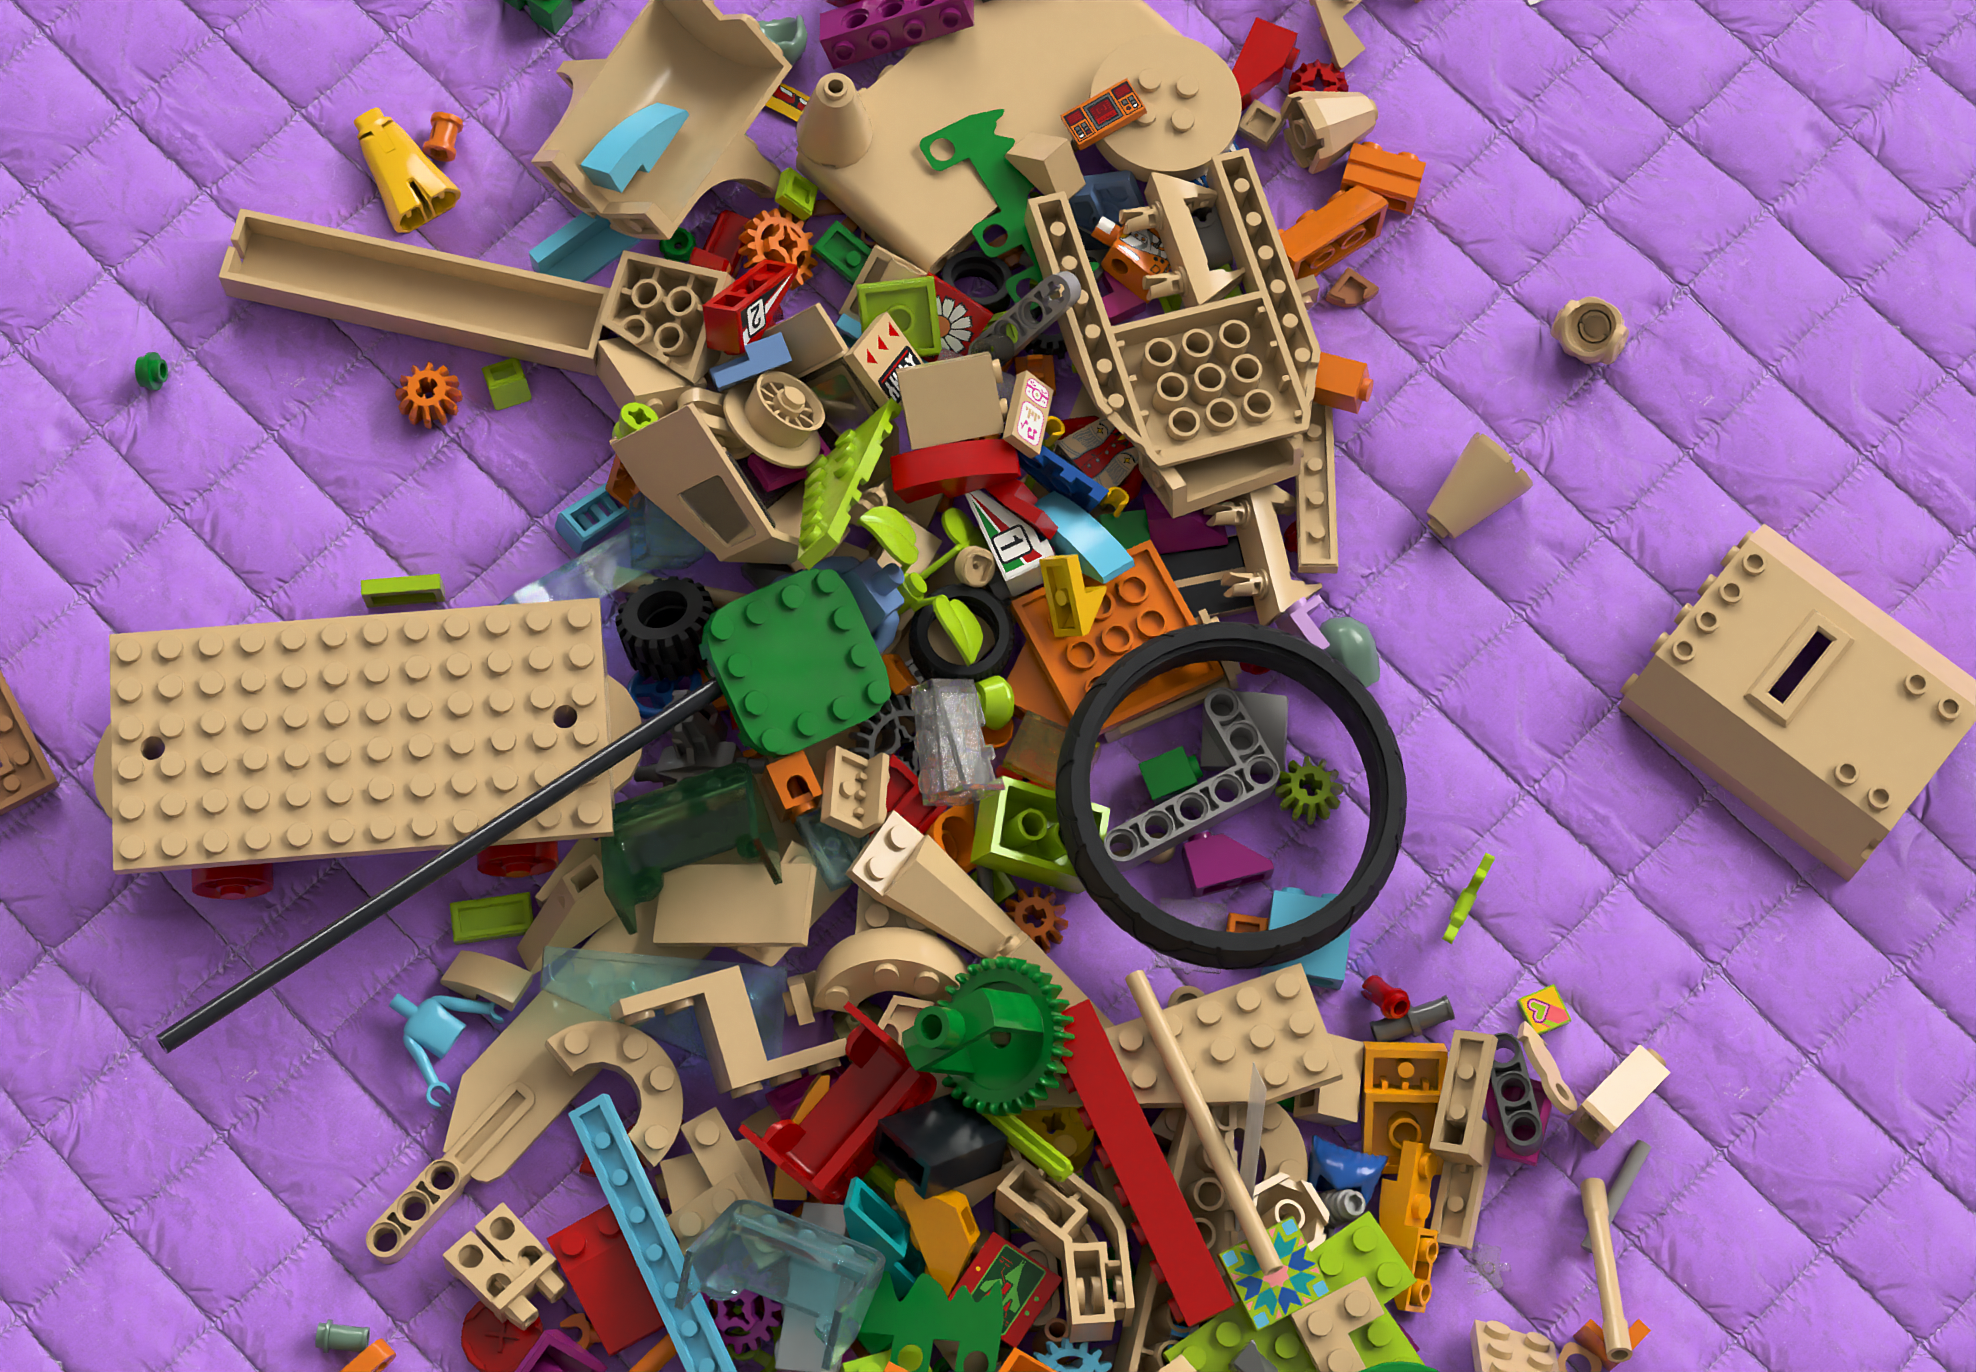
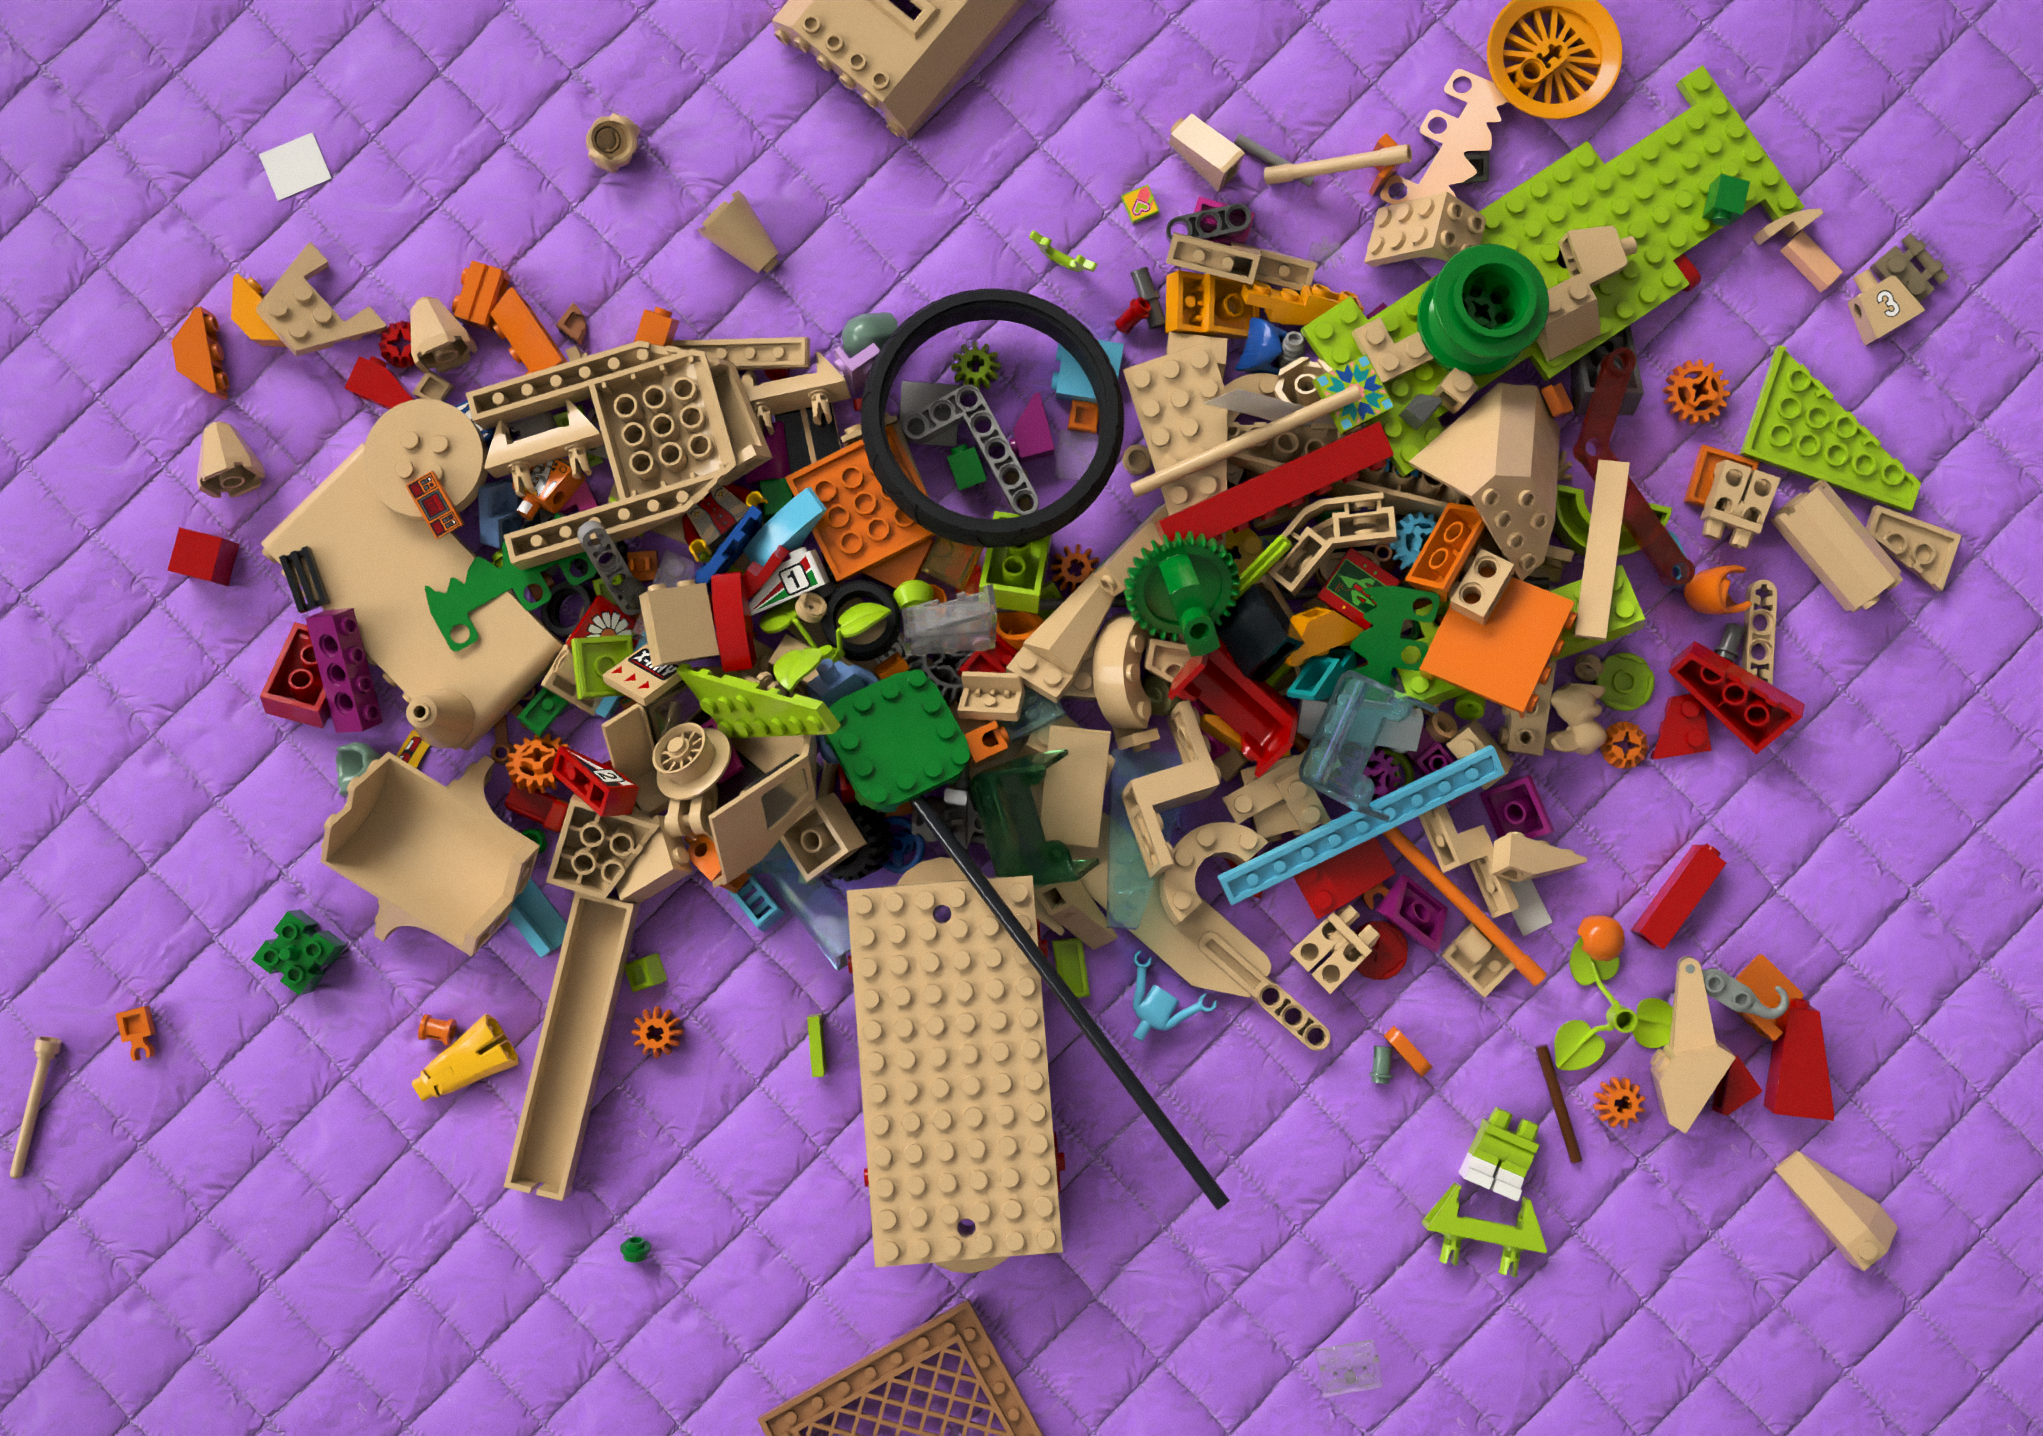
camera: 85 degrees left, 15 degrees up
tan slope [440,950,533,1011] -> none
medium azure slope [580,102,689,193] -> none
lime wheel [612,402,658,440] -> none
medium blue slope [709,332,792,392] -> none
lime tile [774,167,818,221] -> none
tile [1002,370,1054,458] -> none
tan slope [1004,132,1086,201] -> none
yellow slope [1039,554,1107,637] -> none
tan brick [1517,1021,1577,1115] -> none
none -> tan brick [780,792,867,882]

